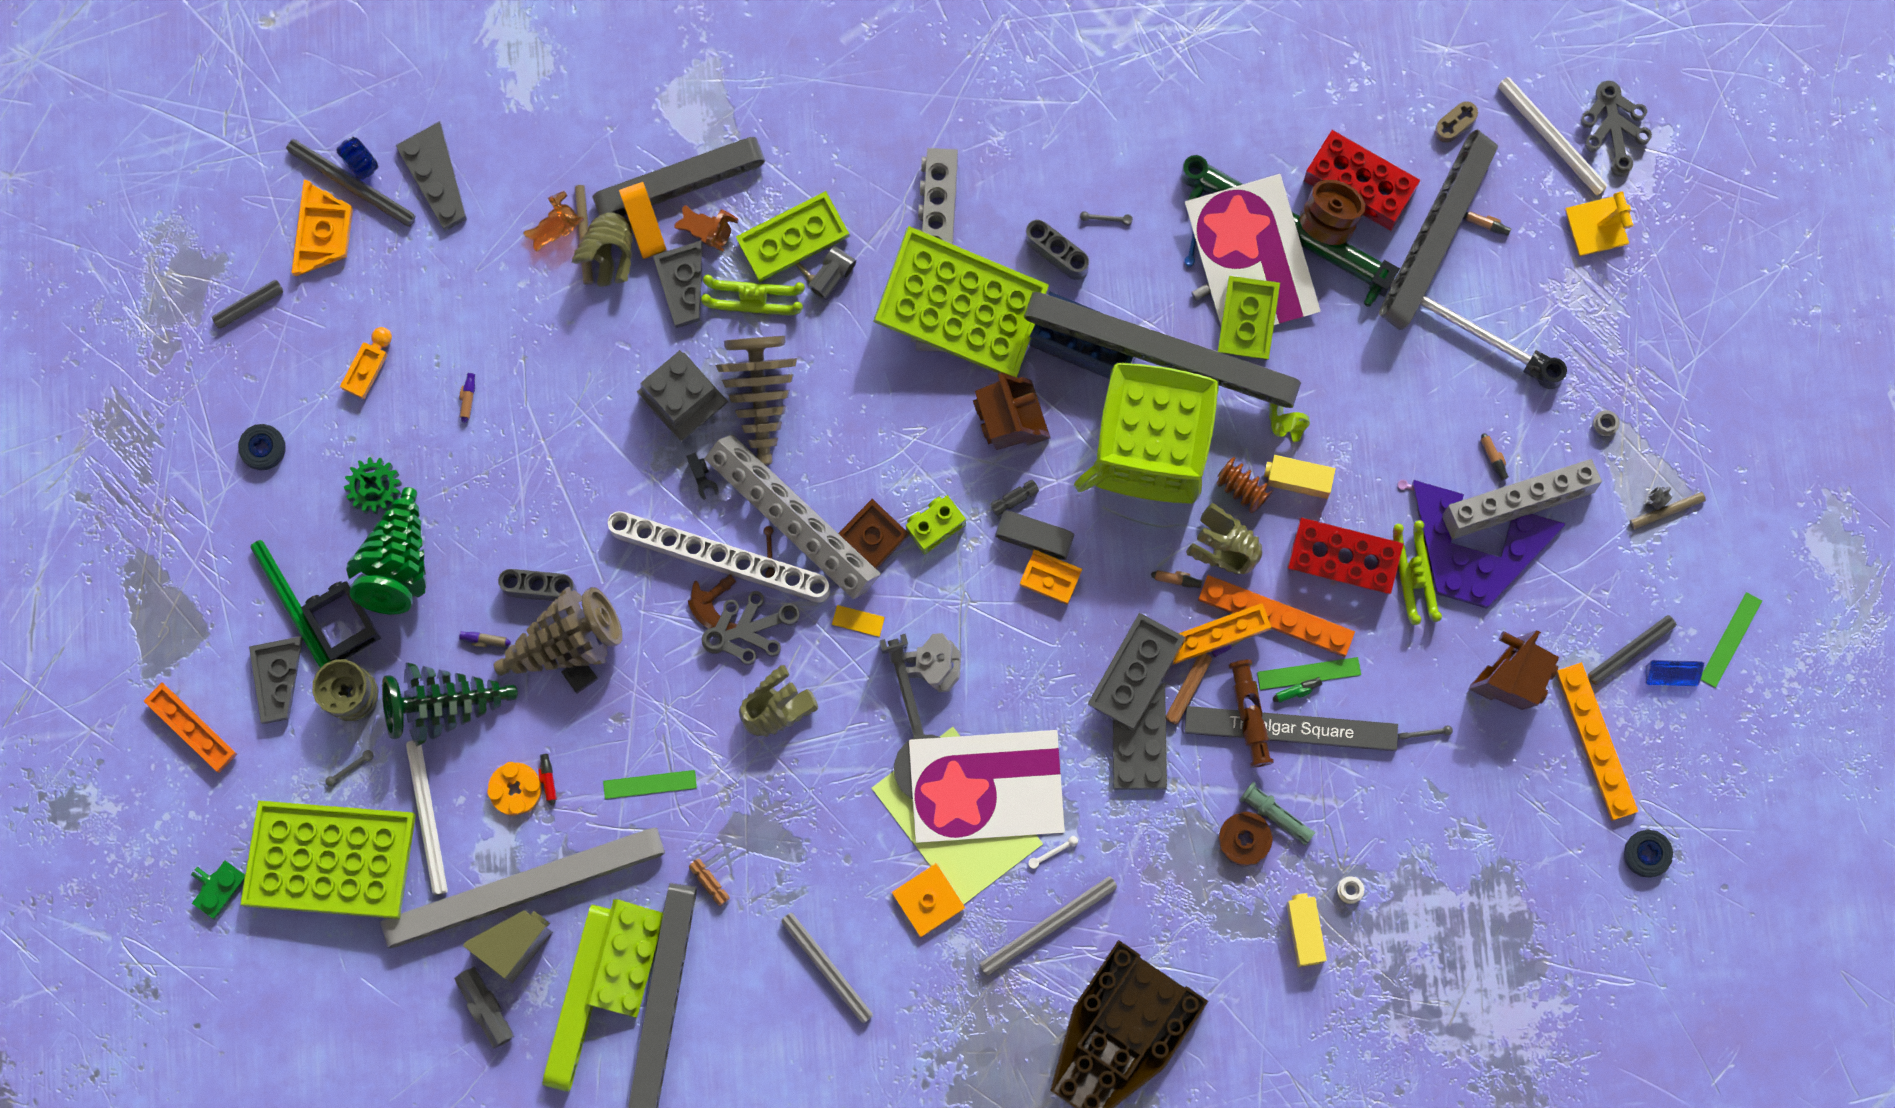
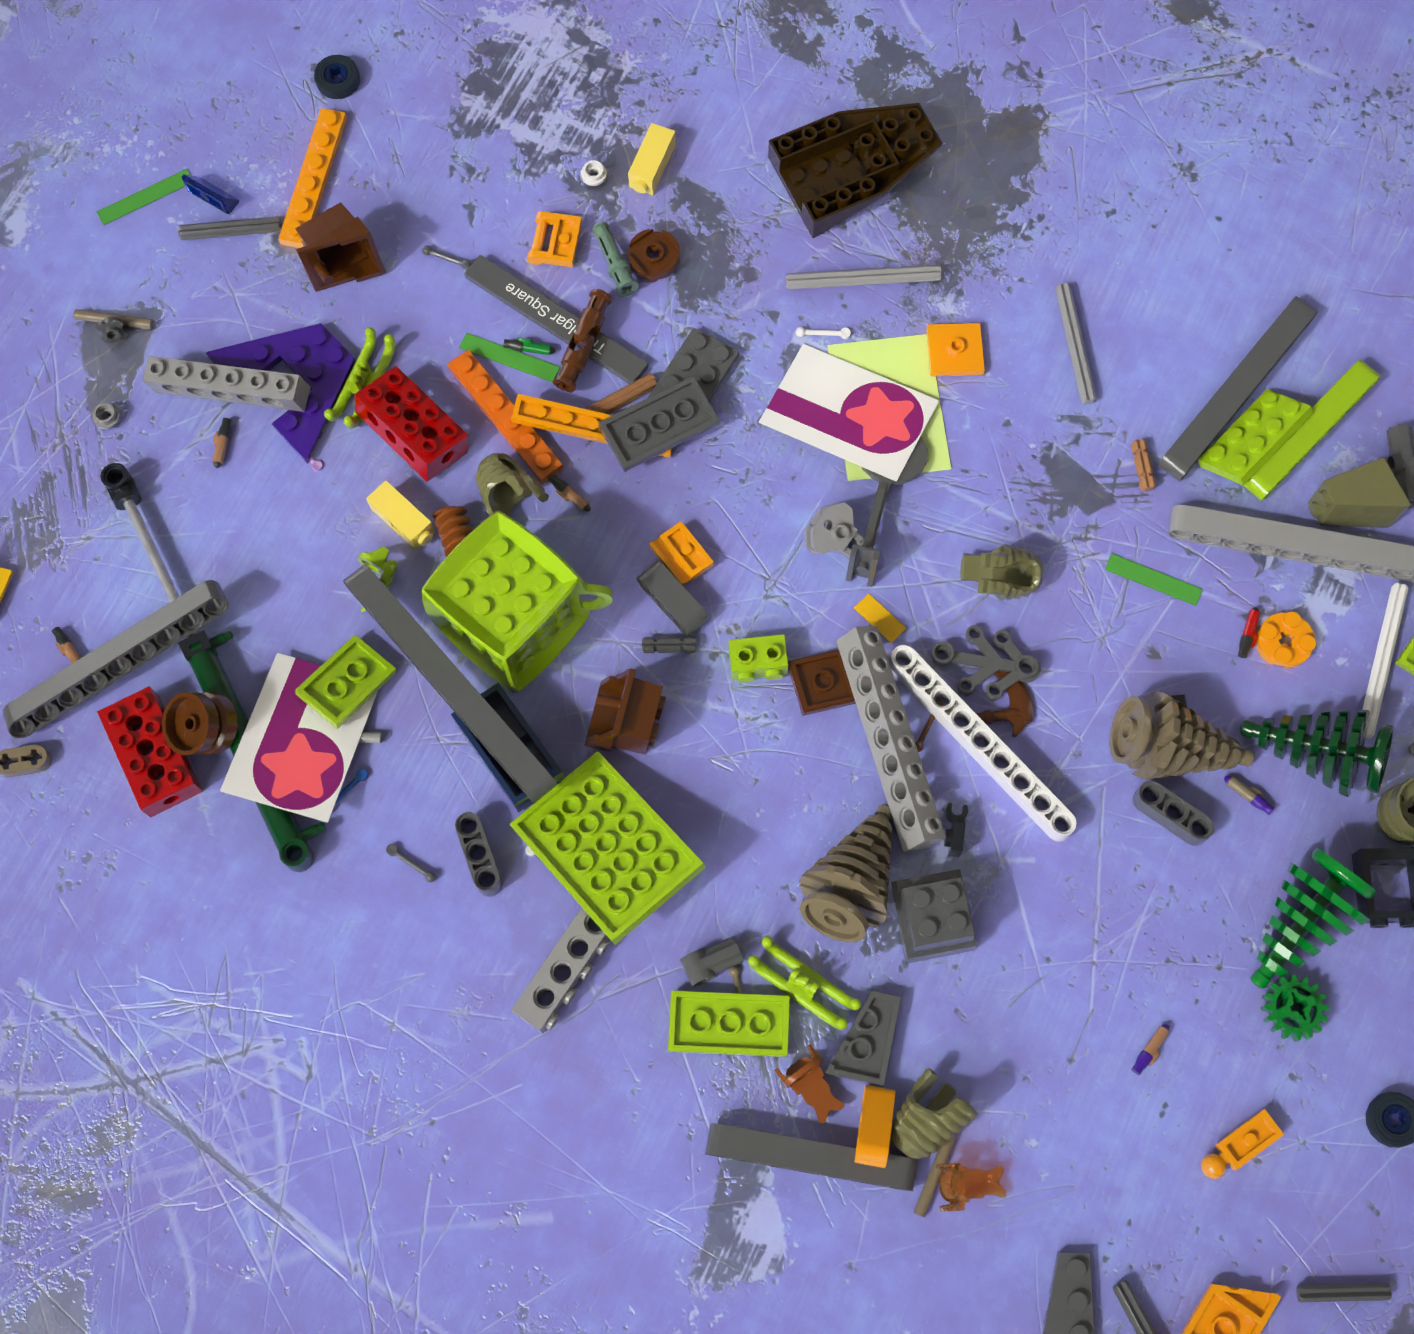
camera: 150 degrees left, 5 degrees down
none -> light orange plate [527,211,582,268]

